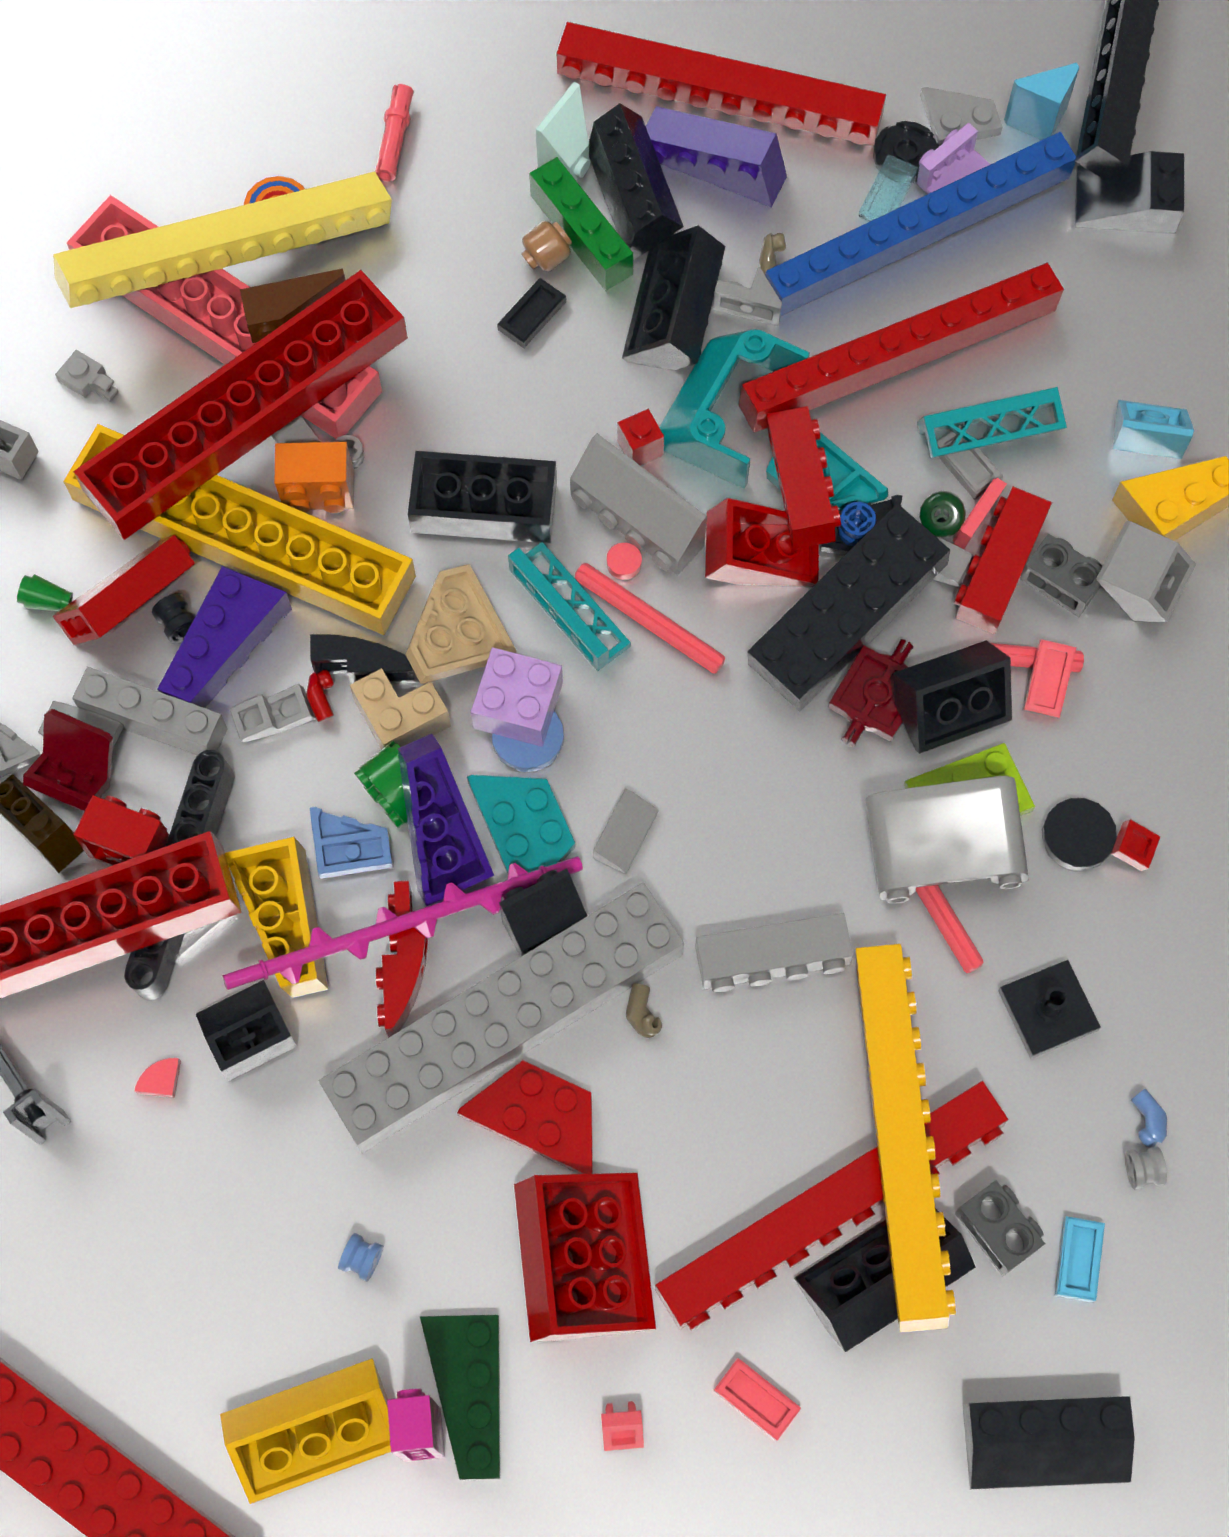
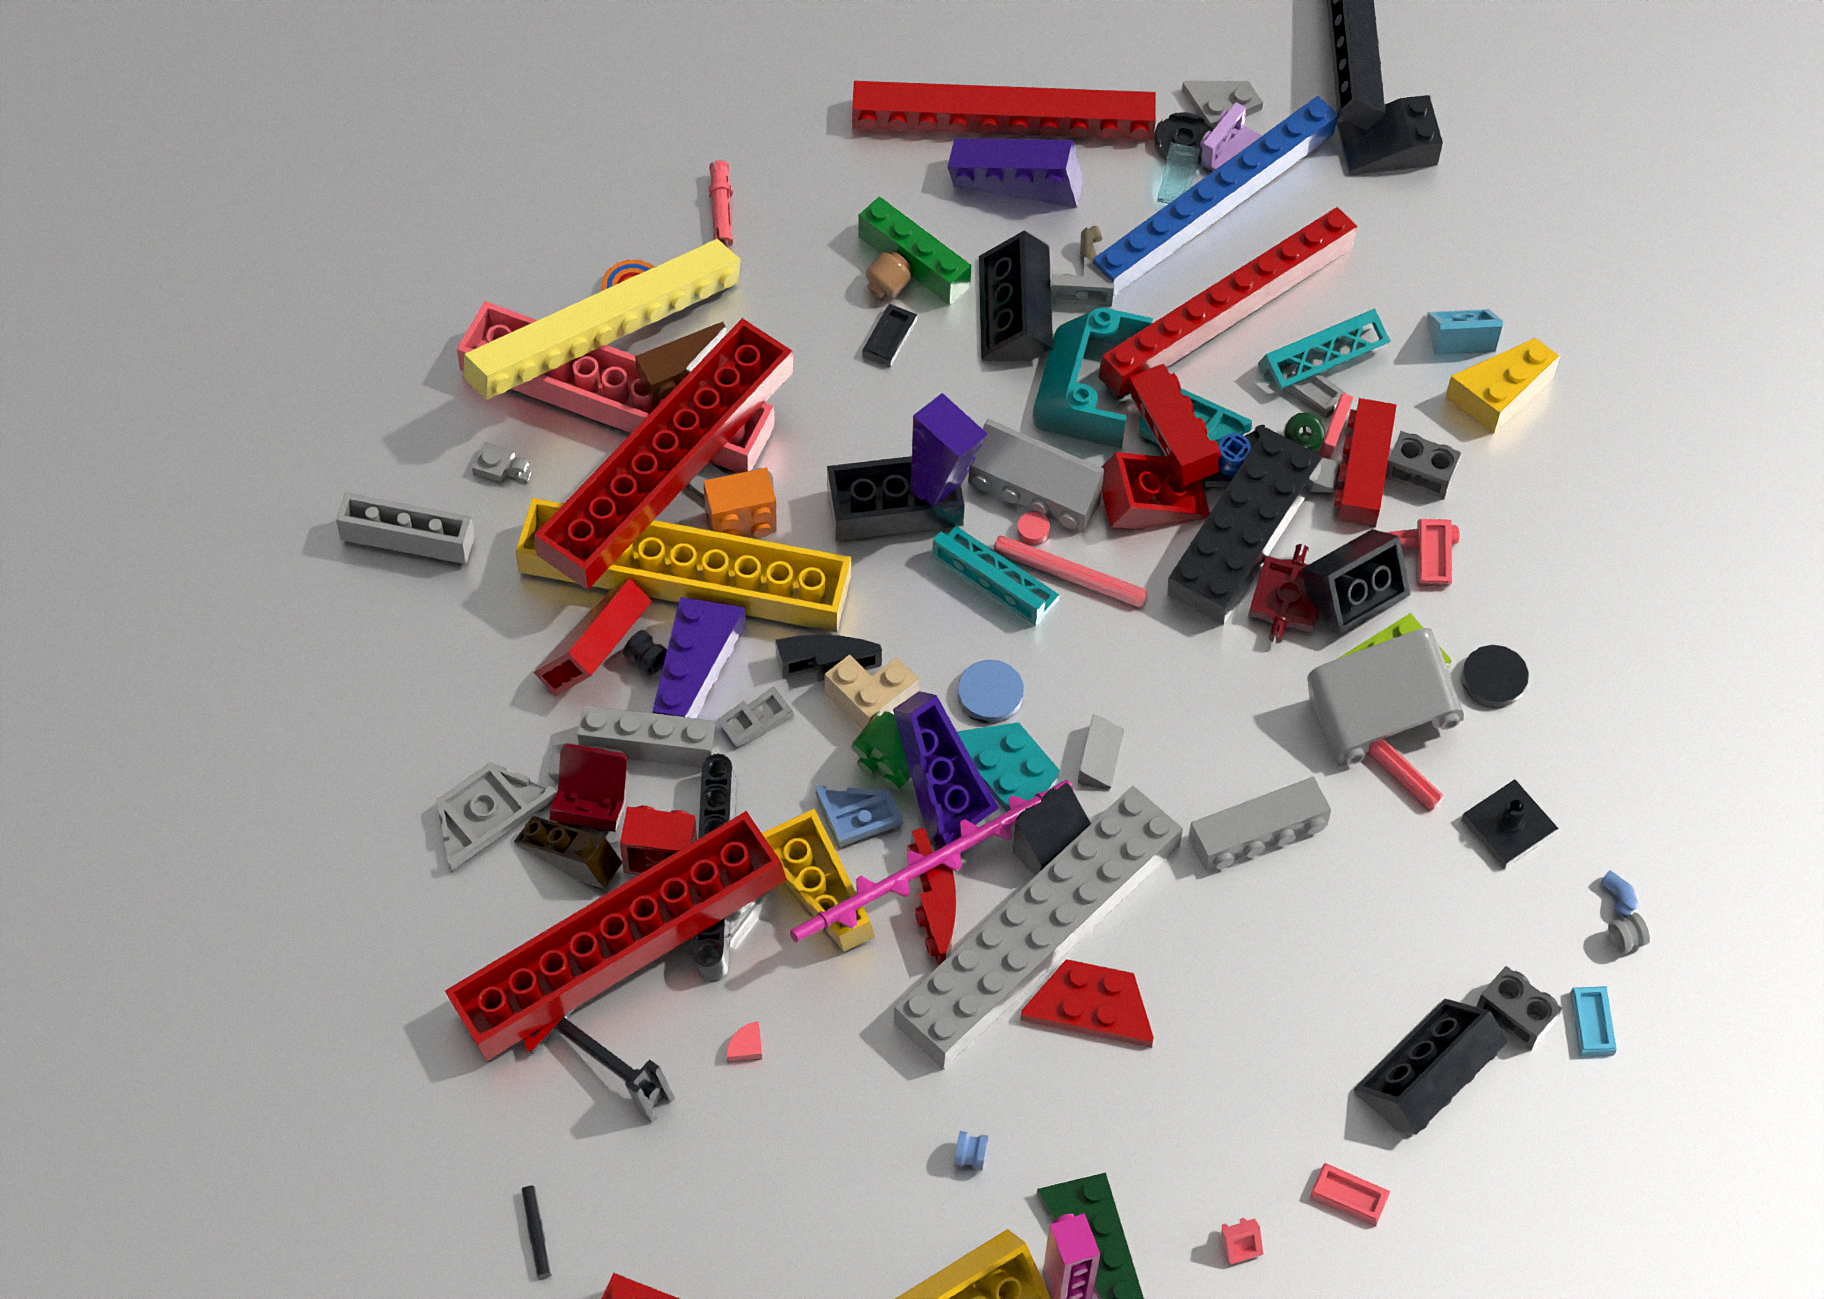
camera: 15 degrees left, 10 degrees down
green cone [17,574,73,612] -> none
black slope [196,980,297,1081] -> none
red arm [306,670,334,722] -> none
tan plate [405,564,517,684] -> none
lavender brick [470,647,563,747] -> none
red slope [514,1173,656,1342] -> none
light aqua slope [536,82,591,180] -> none
black slope [589,103,684,261] -> none
red brick [617,408,664,466] -> none
dark tan arm [626,983,662,1038] -> none
red brick [655,1081,1009,1331] -> none
yellow brick [856,944,956,1332] -> none
black slope [963,1396,1135,1490] -> none
medium azure slope [1004,63,1079,140] -> none
light grey slope [1096,521,1196,622] -> none
red plate [1111,819,1161,871] -> none
none -> dark purple wedge [911,393,988,507]

